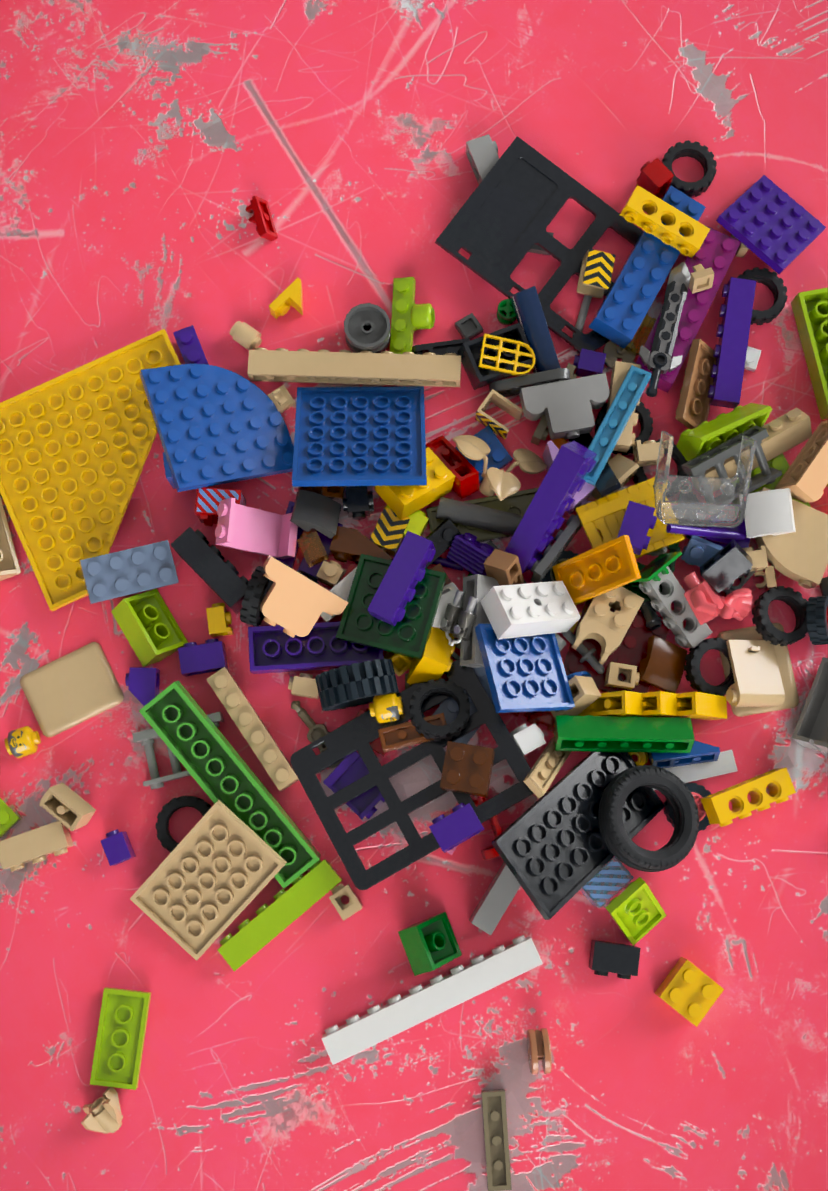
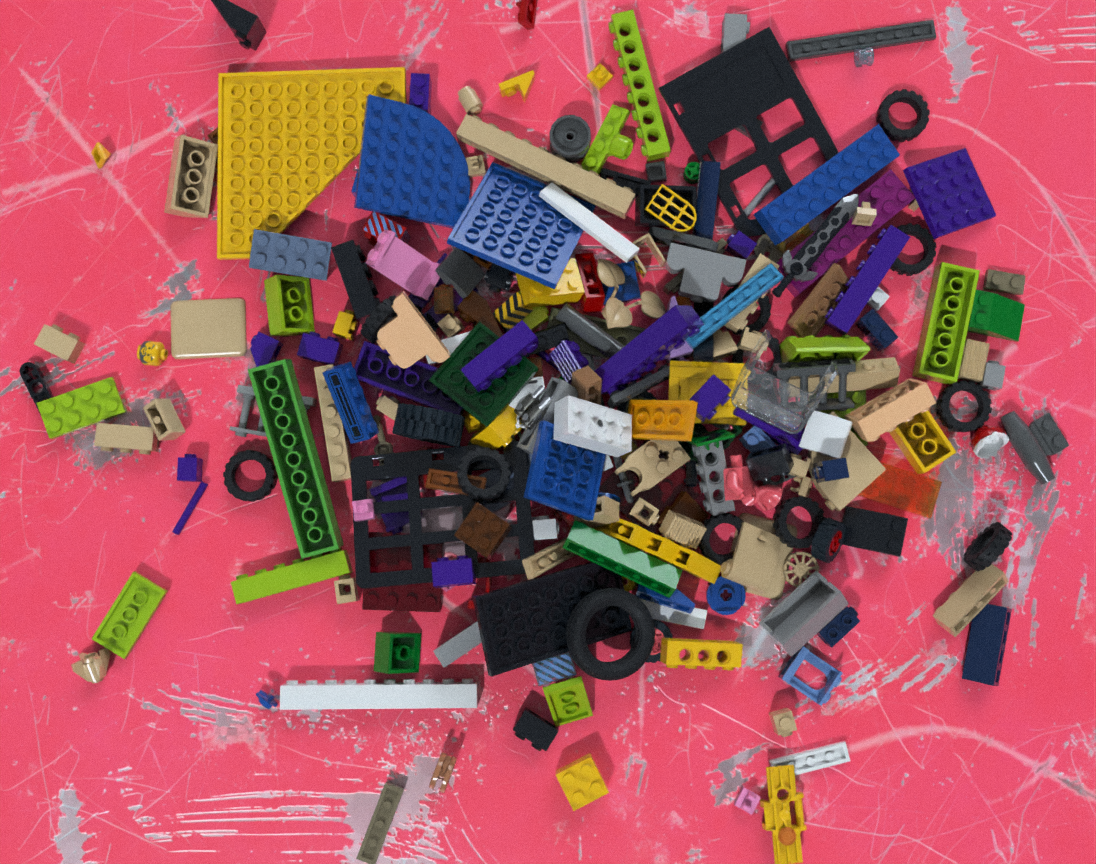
camera: 30 degrees right, 5 degrees up
tan plate [130,800,287,961] -> none
yellow head [369,693,403,723] -> none
piece [576,248,616,299] -> none
yellow brick [620,185,710,258] -> none
red brick [635,158,674,199] -> none
none -> dark purple bar [172,481,208,535]
none -> blue piece [255,690,278,709]
none -> blue brick [322,361,379,444]
none -> bright pink tile [352,499,375,522]
none -> dark red plate [362,532,443,612]
none -> white tile [539,182,640,263]
none -> yellow tile [587,63,613,91]
none -> lime brick [608,9,671,162]
none -> tan brick [659,510,707,549]
none -> blue plate [706,576,746,615]
none -> tan wheel [782,551,819,587]
none -> dark grey tile [786,20,936,62]
none -> dark blue brick [812,458,849,483]
none -> clear light blue wheel [854,47,874,68]
none -> dark blue brick [855,308,898,351]

